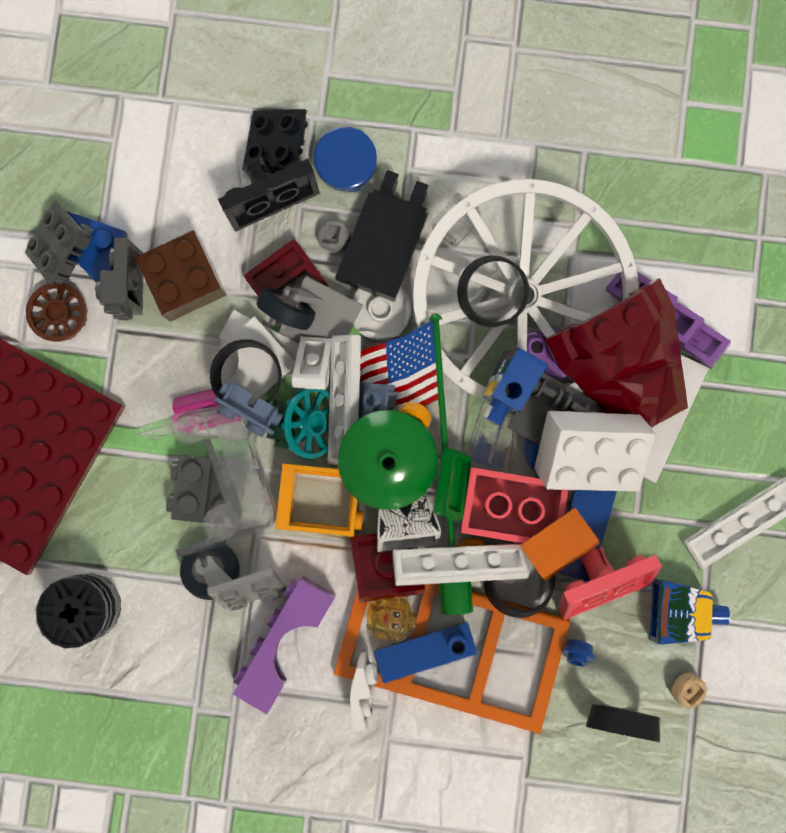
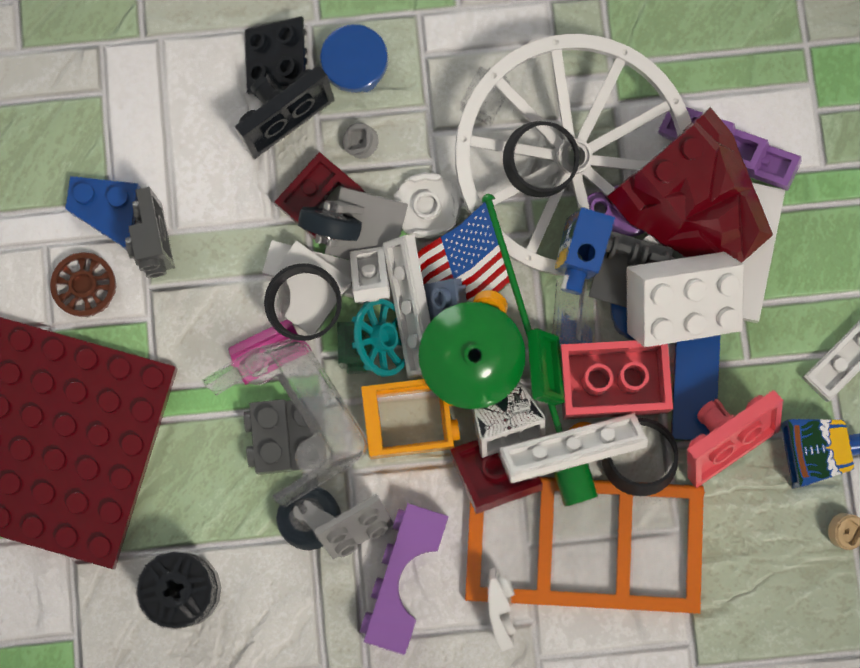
camera: 10 degrees left, 5 degrees down
dark grey hinge [25,200,93,285] -> none
reddish brown brick [135,230,227,322] -> none
sand blue hinge [213,381,283,437] -> none
black tile [335,170,429,302] -> none
clear yellow head [367,598,416,642] -> none
blue piece [374,621,478,683] -> none
orange panel [520,508,600,581] -> none
blue plate [562,639,595,667] -> none
black tyre [586,704,660,742] -> none

